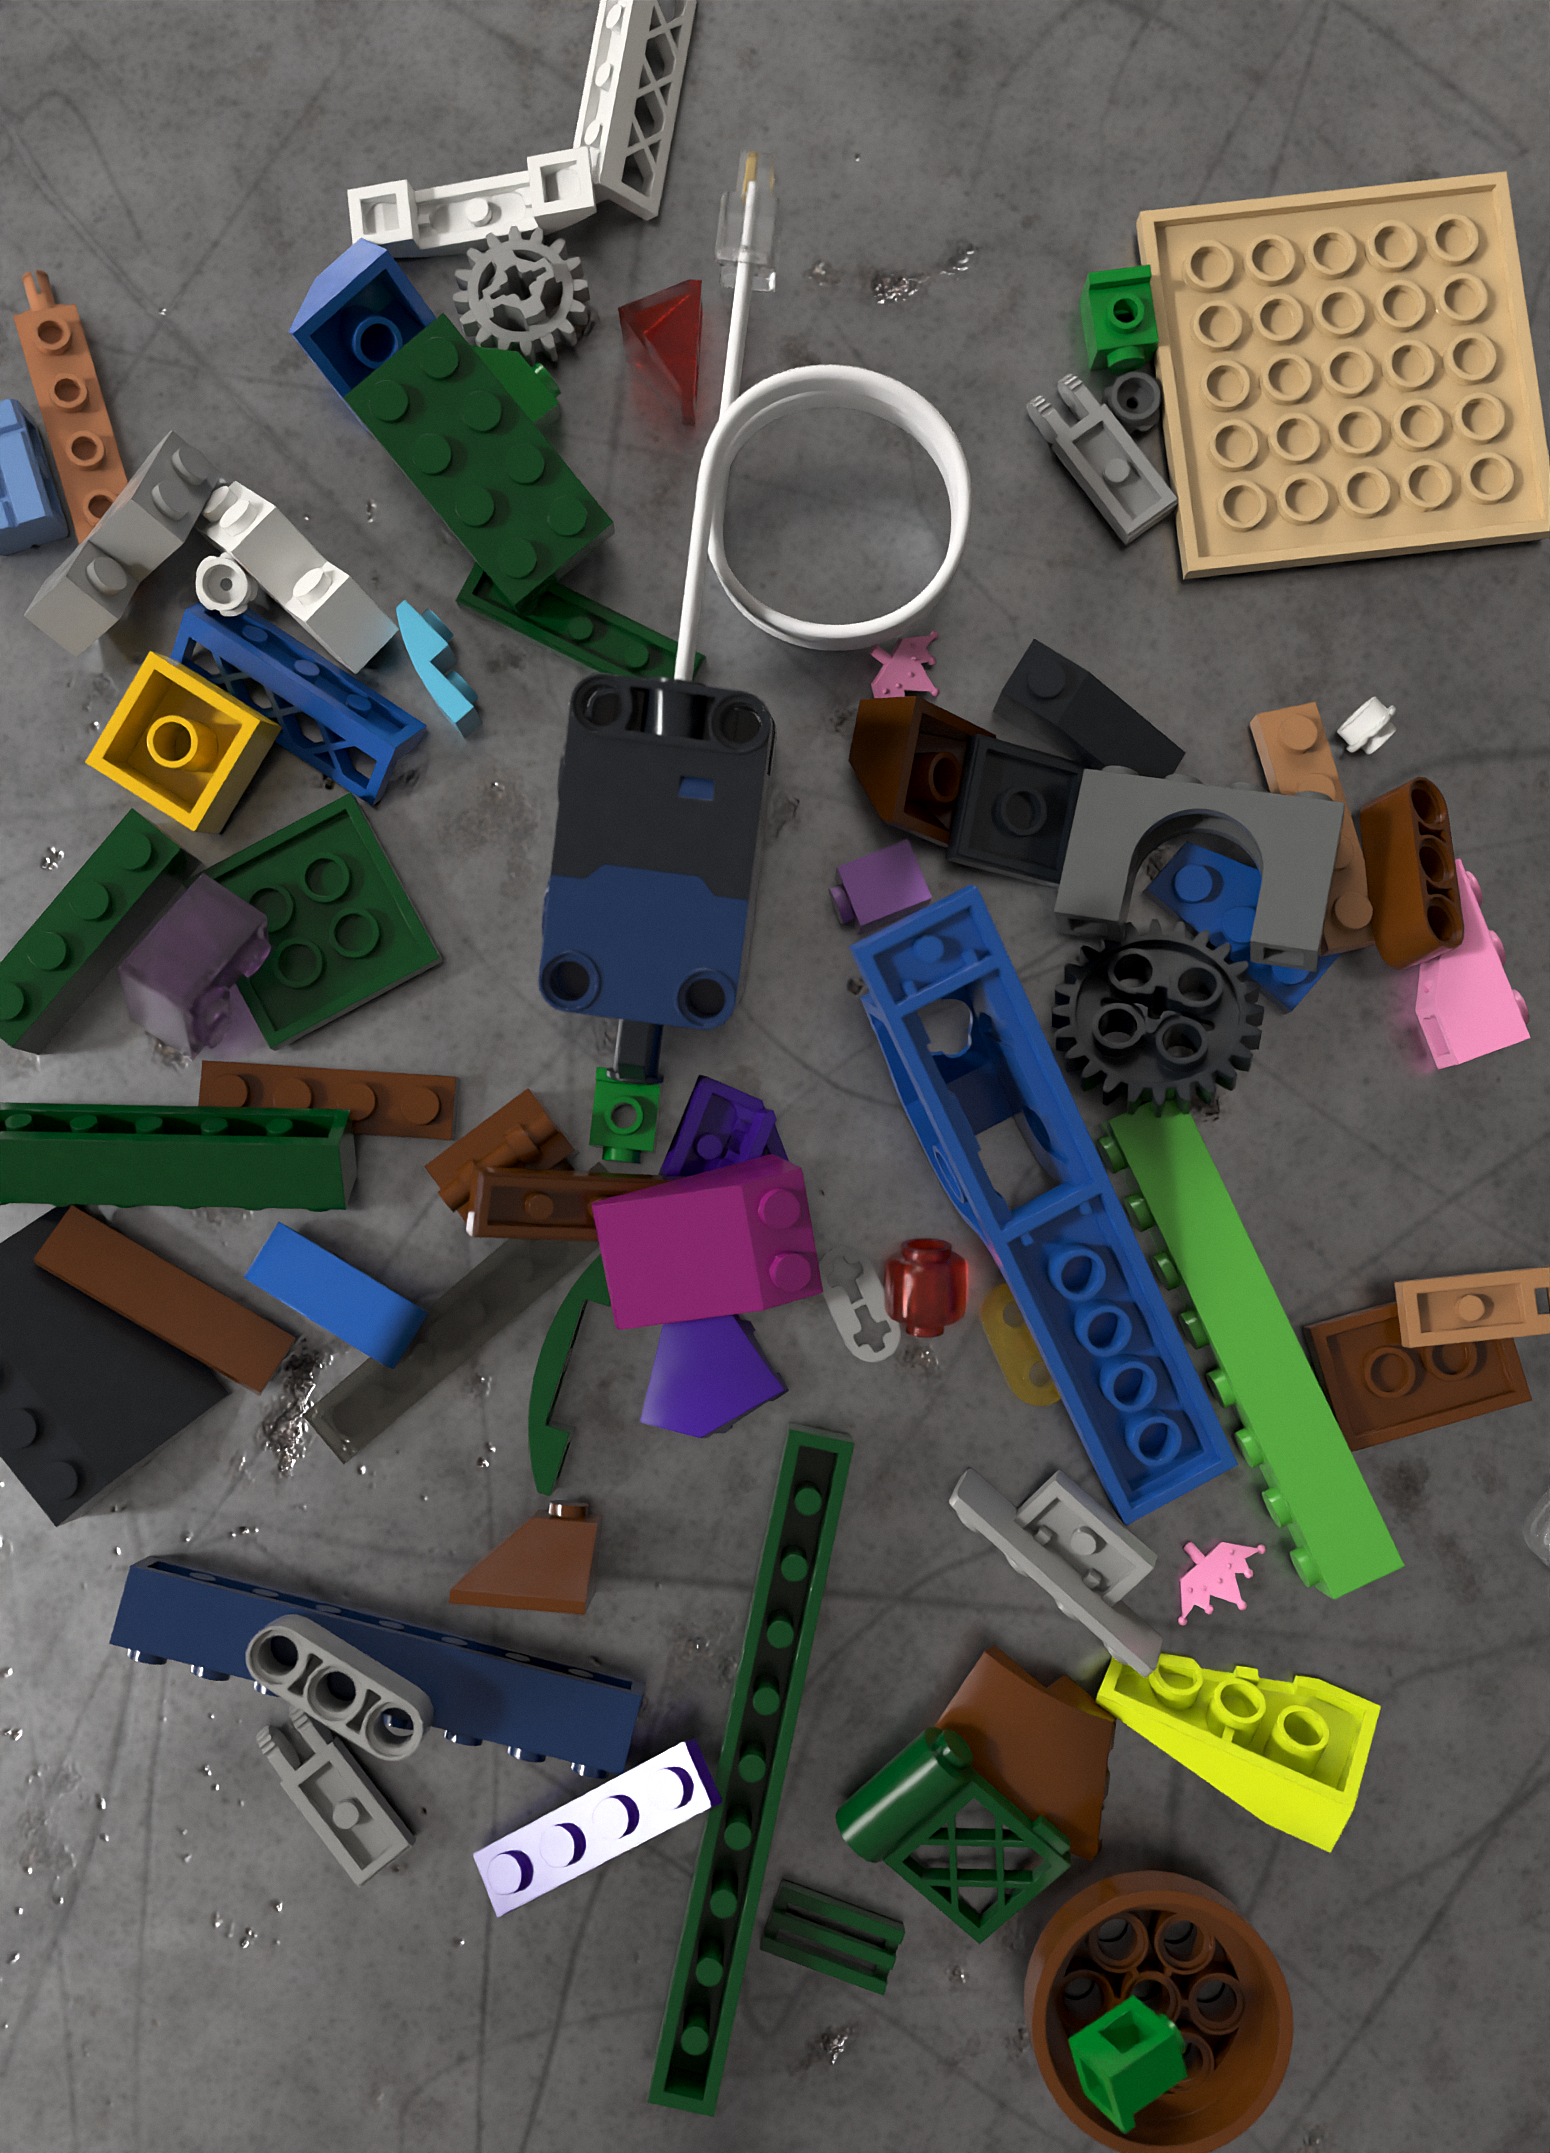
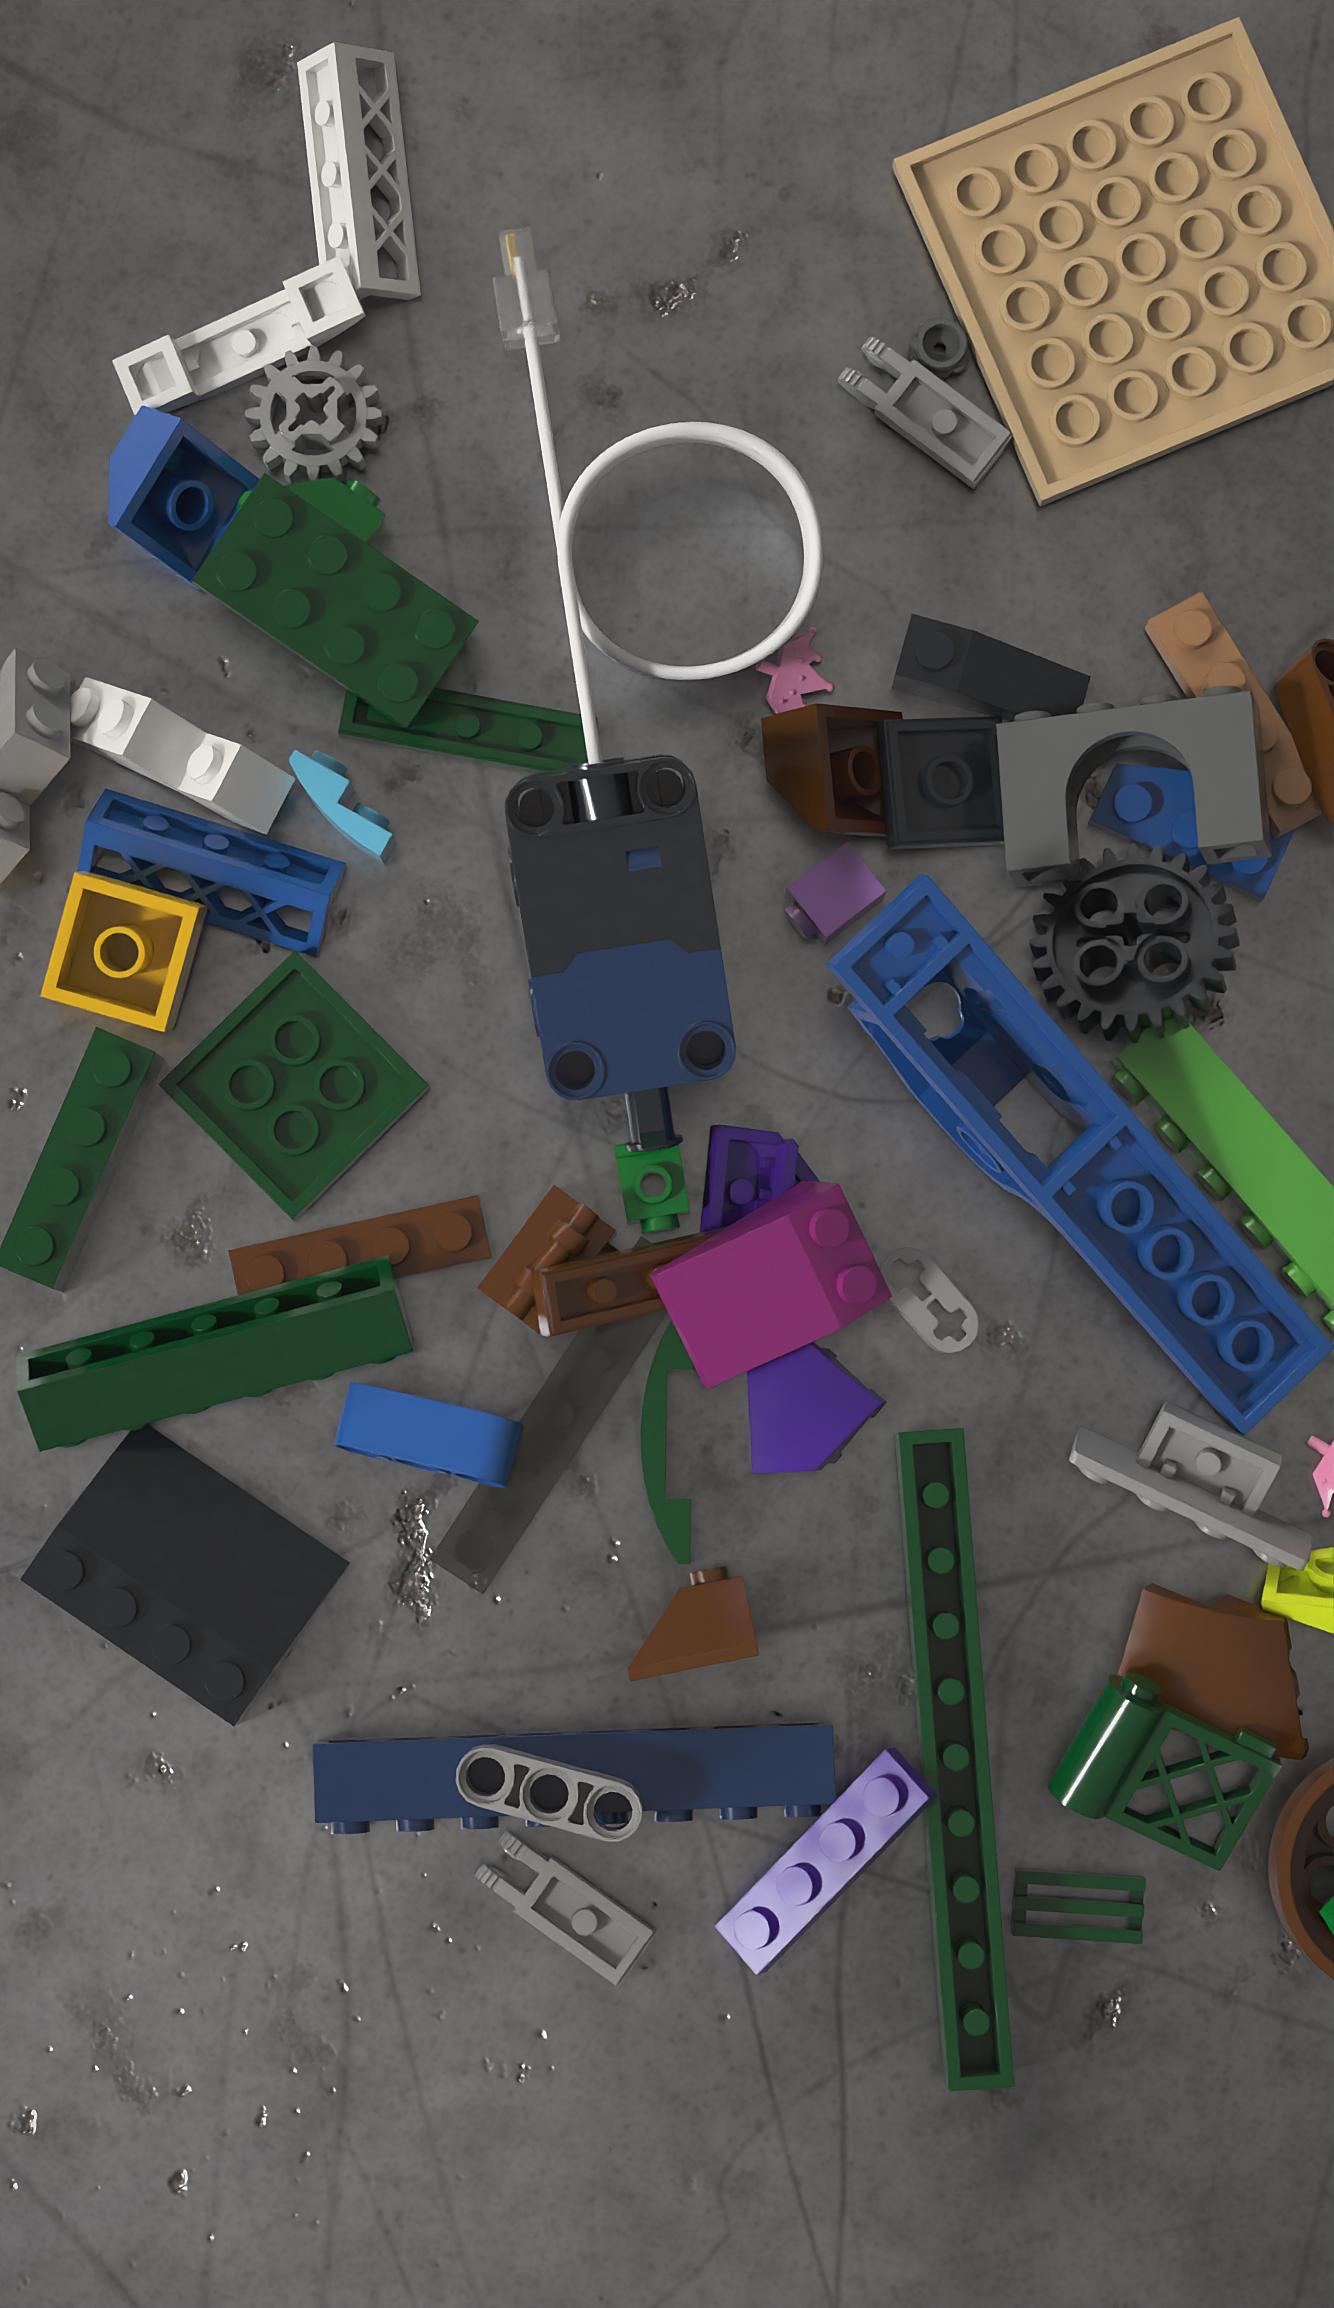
camera: 10 degrees left, 0 degrees up
reddish brown tile [33,1205,296,1396] -> none
clear purple brick [118,873,271,1061] -> none
white plate [196,552,259,616] -> none
clear red slope [618,279,704,426] -> none
clear red head [884,1238,968,1338] -> none
clear yellow plate [979,1282,1061,1406] -> none
green brick [1079,264,1159,374] -> none
white plate [1337,696,1397,755] -> none

